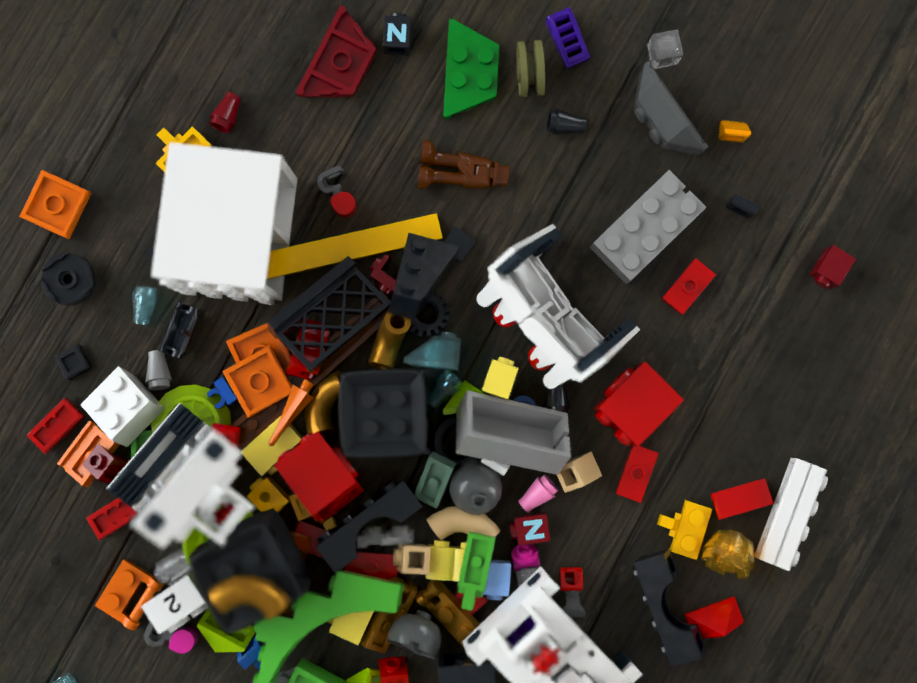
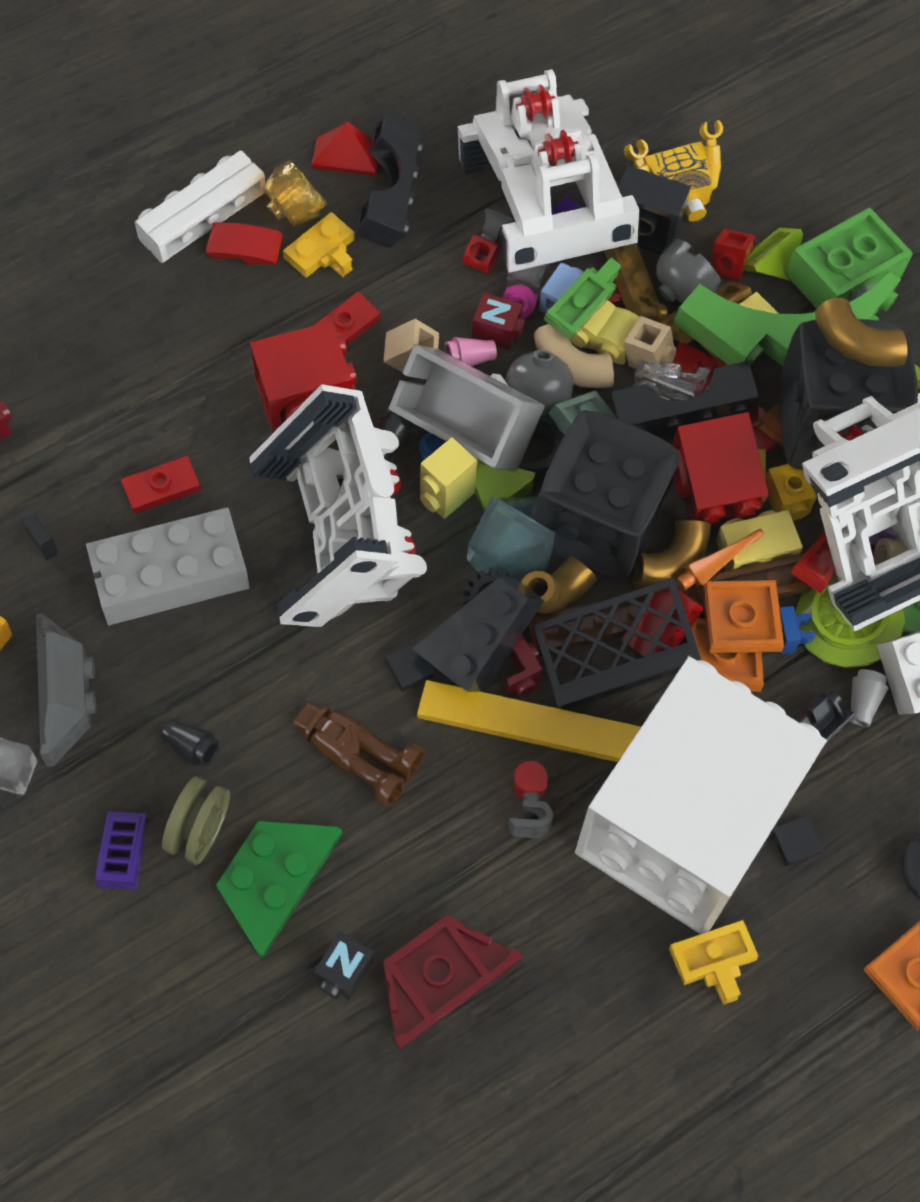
camera: 160 degrees left, 20 degrees down
clear light blue cone [132,285,159,325] -> none
dark red cone [210,92,241,133] -> none

